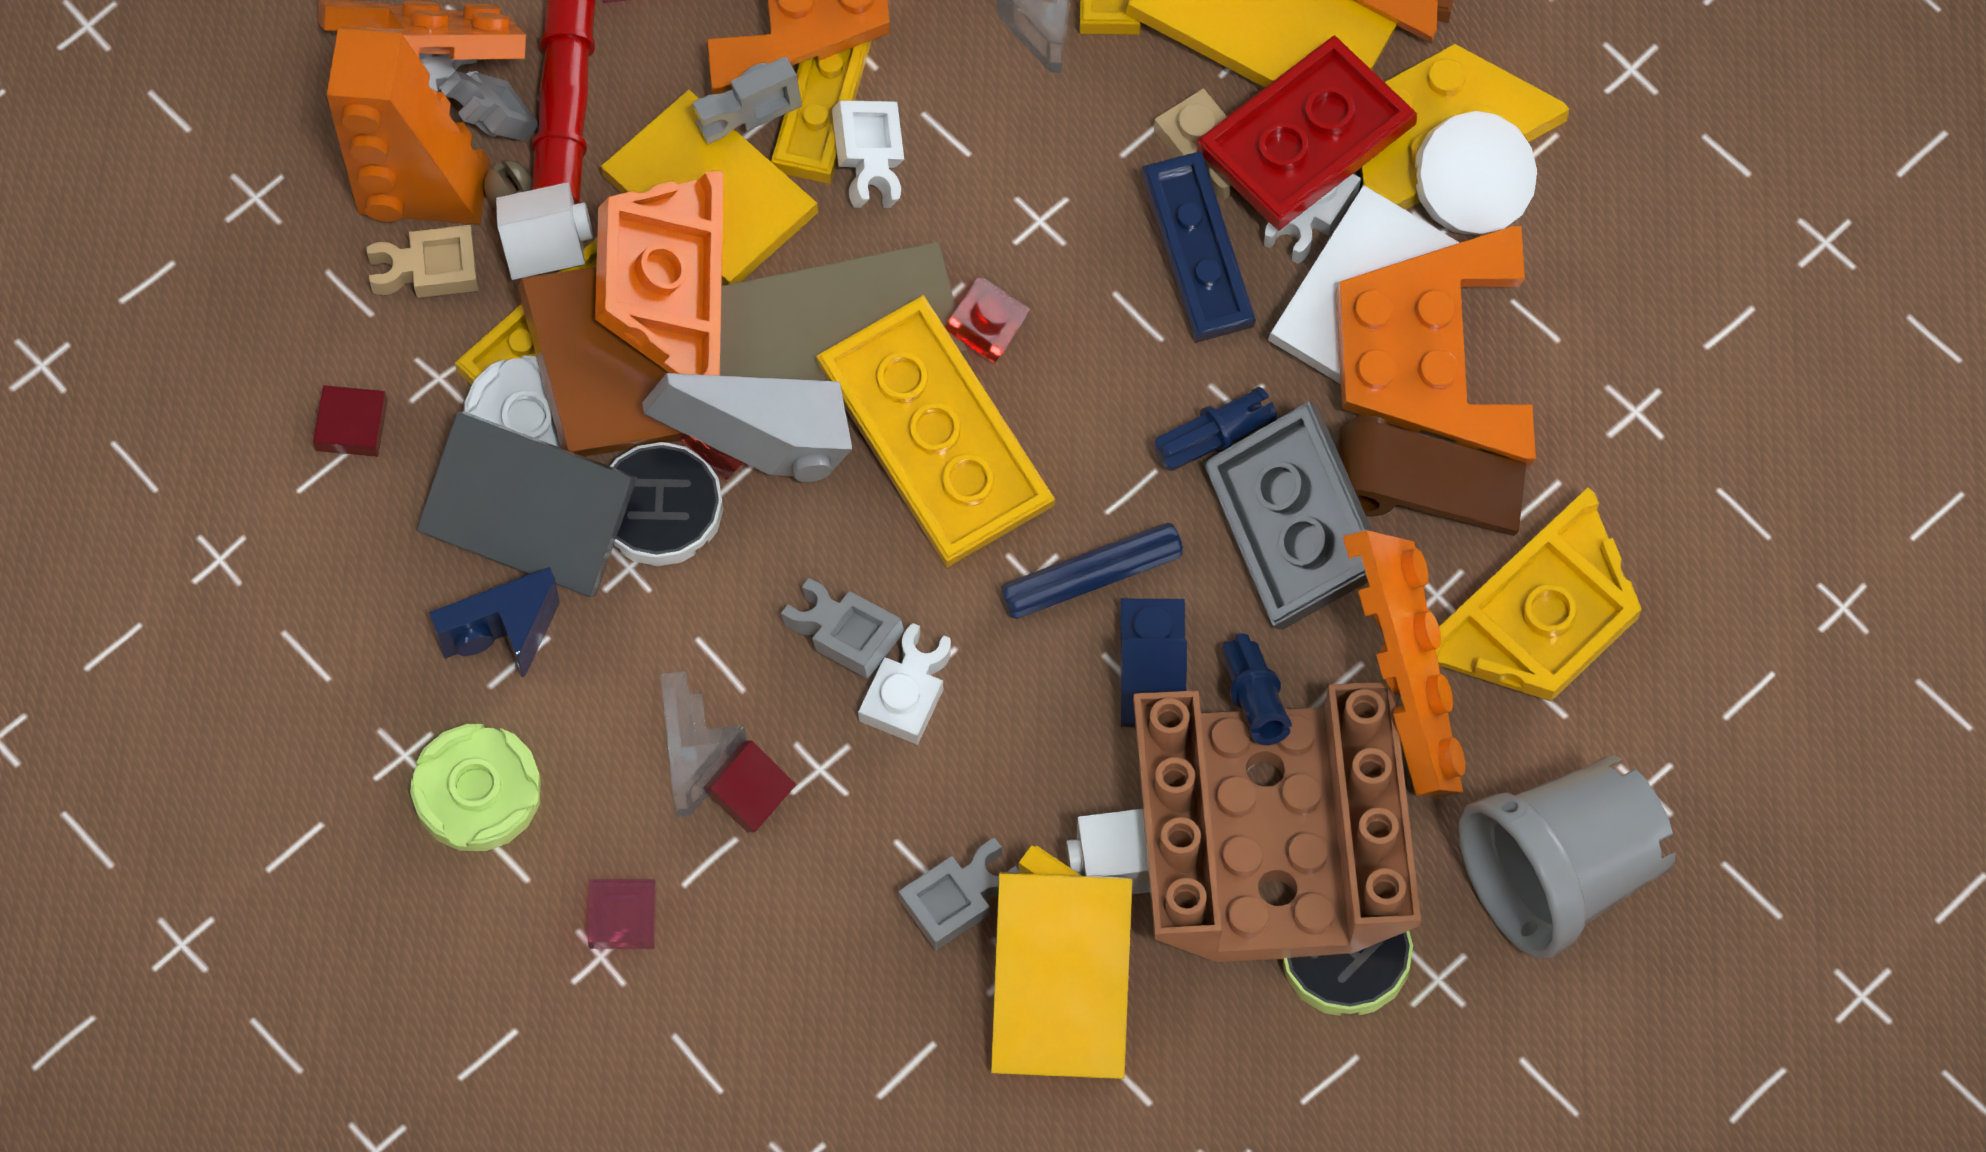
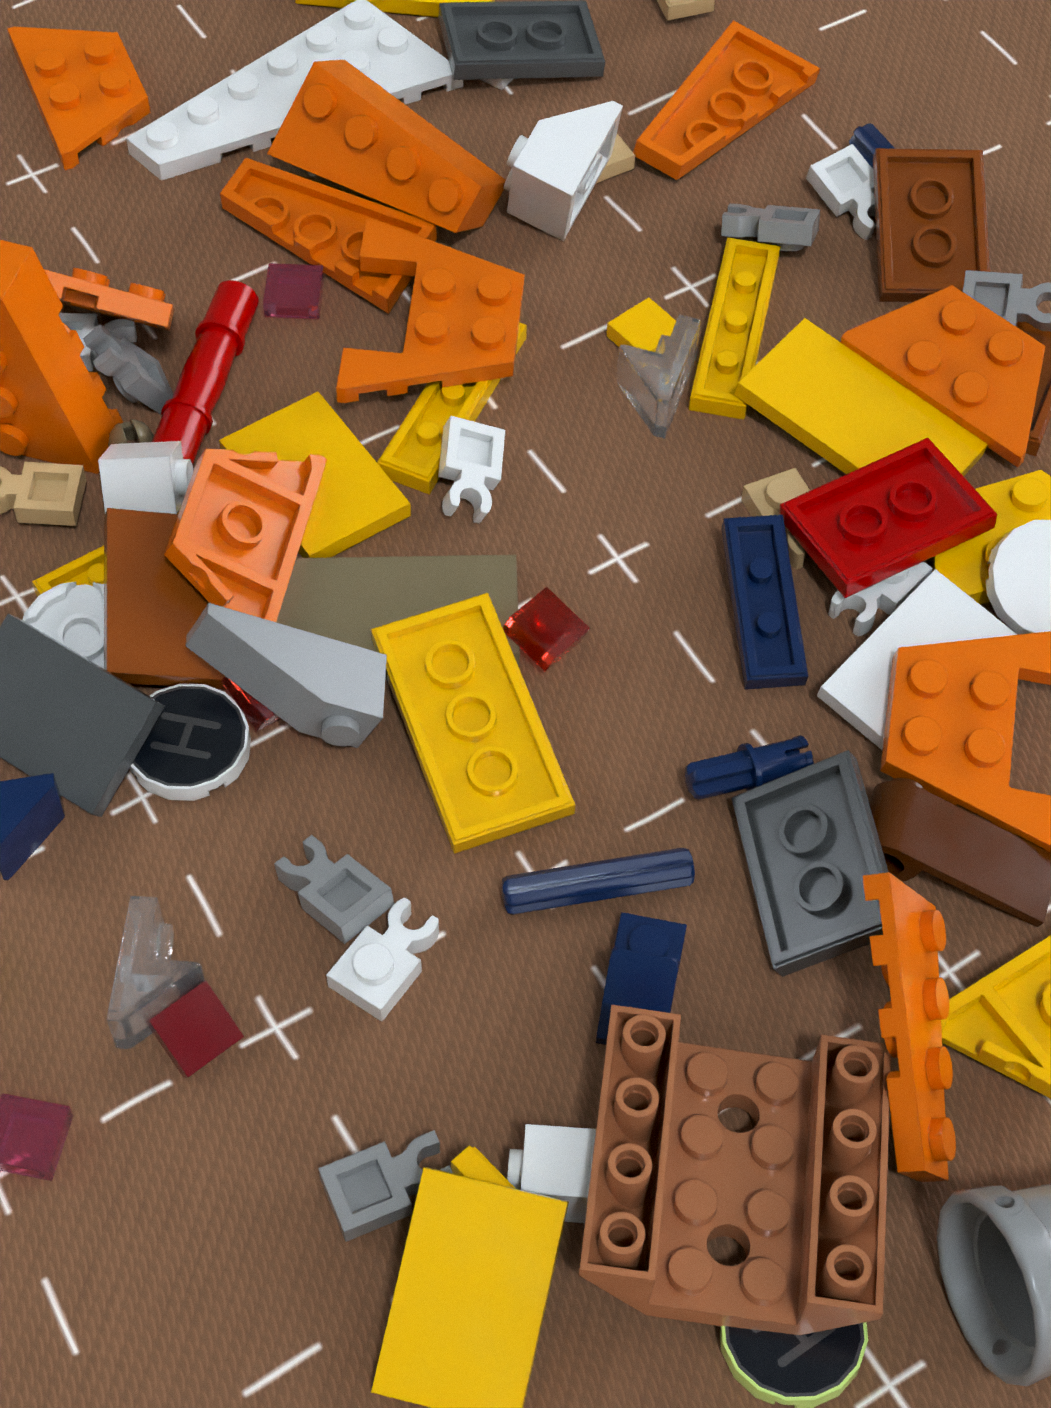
camera: 10 degrees right, 10 degrees down
light grey plate [692,56,802,145] -> none
dark blue axle [1221,633,1292,746] -> none

